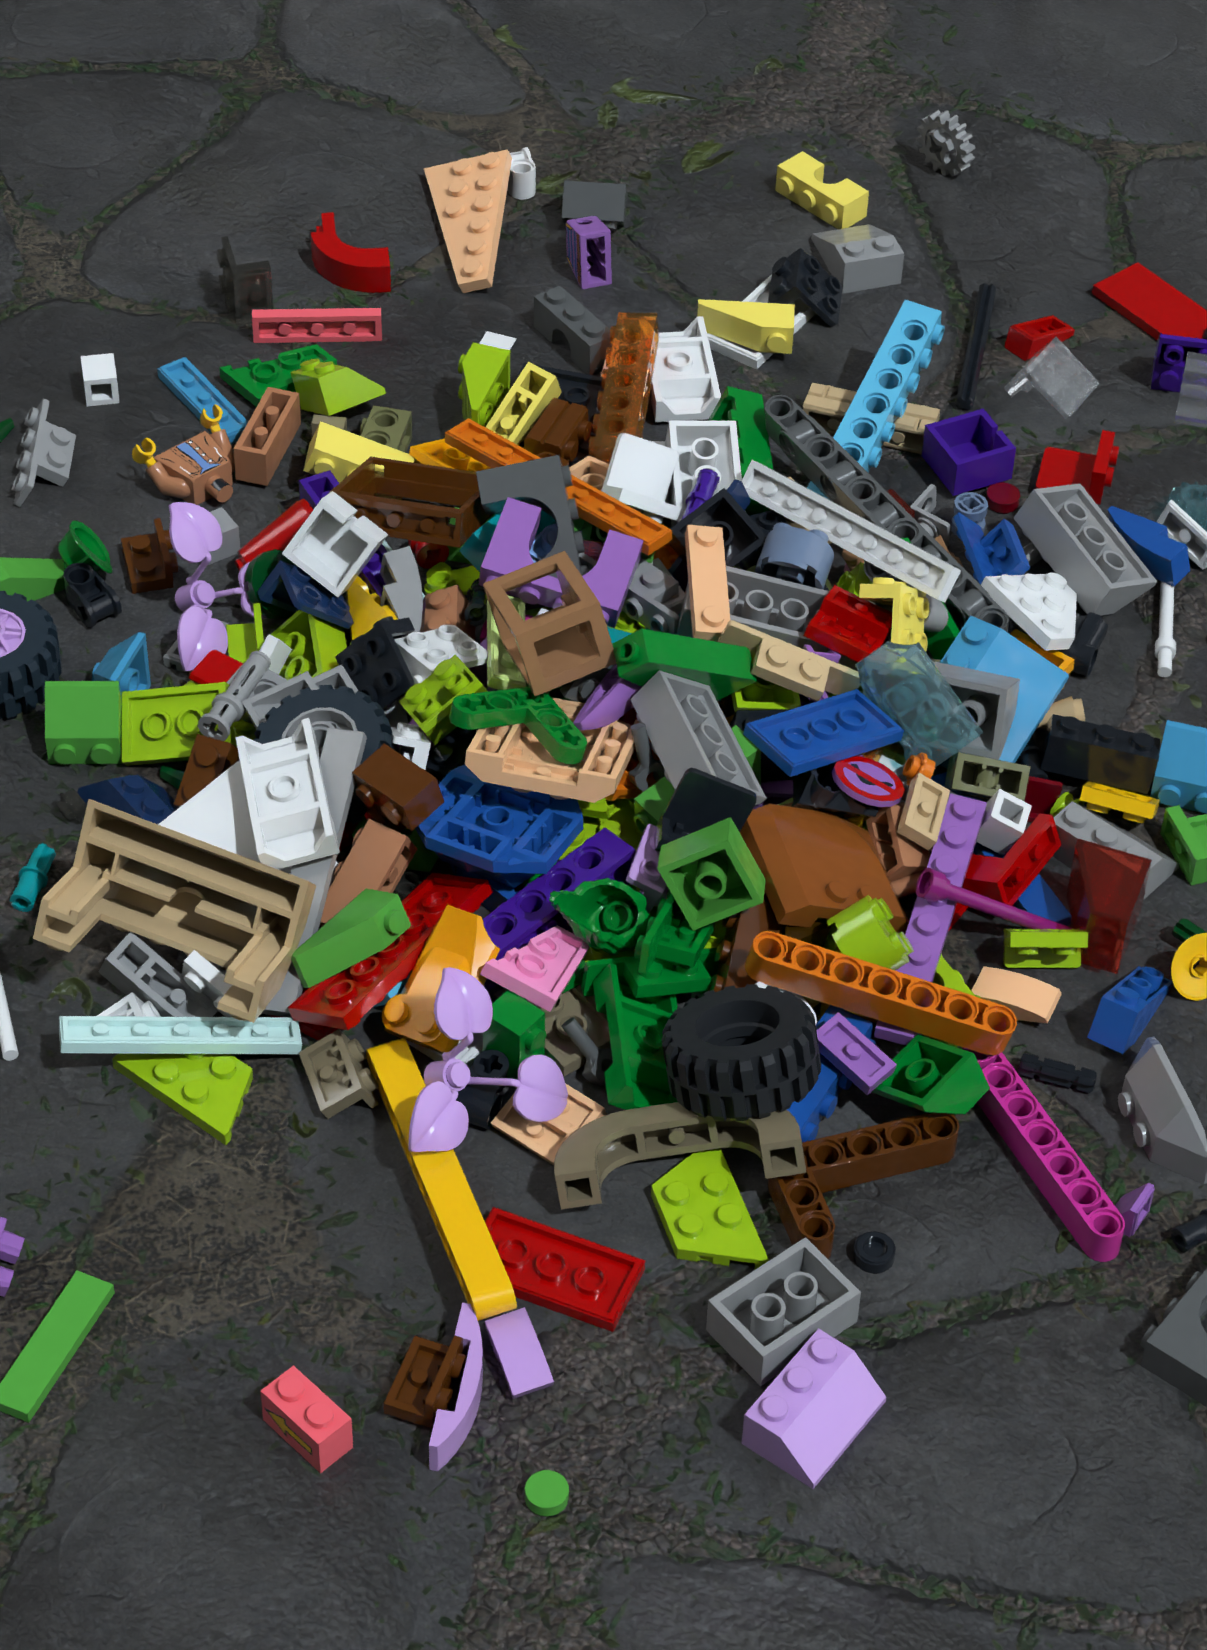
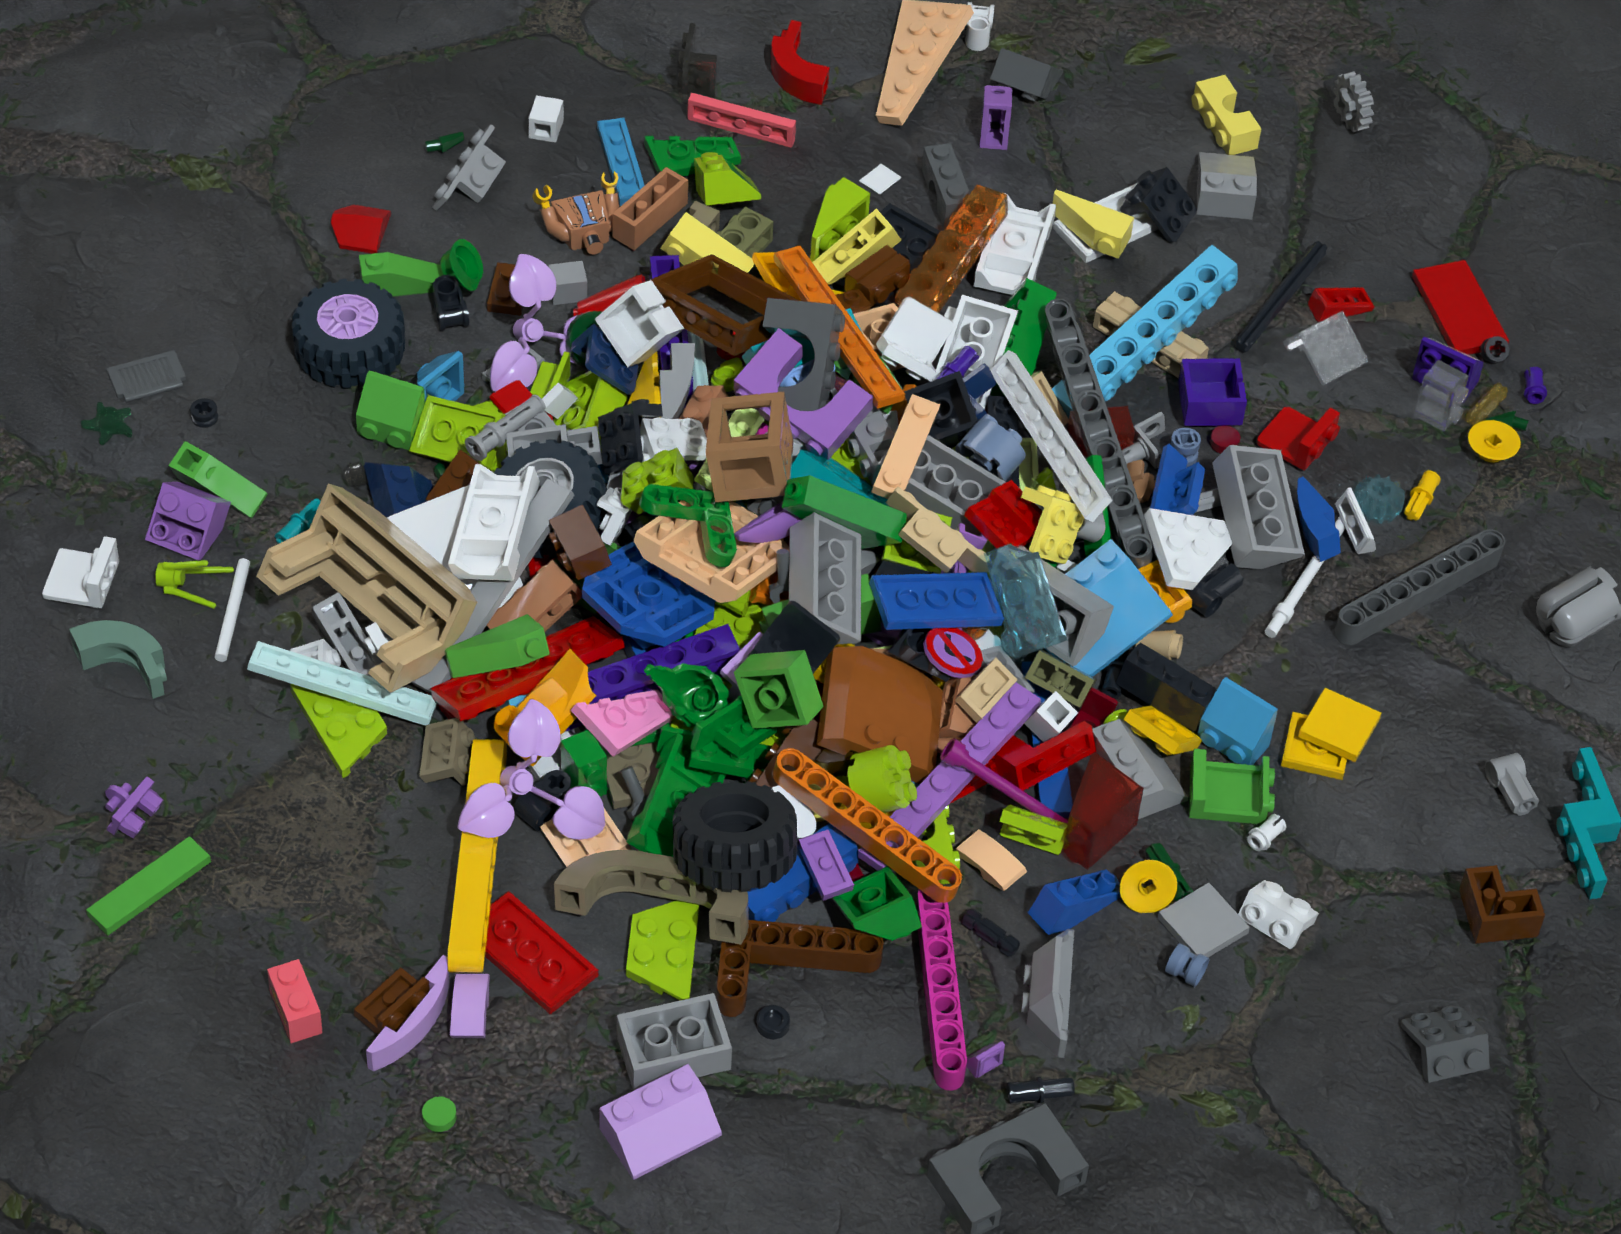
camera: 20 degrees right, 5 degrees up
orange plate [902,753,935,786] -> none

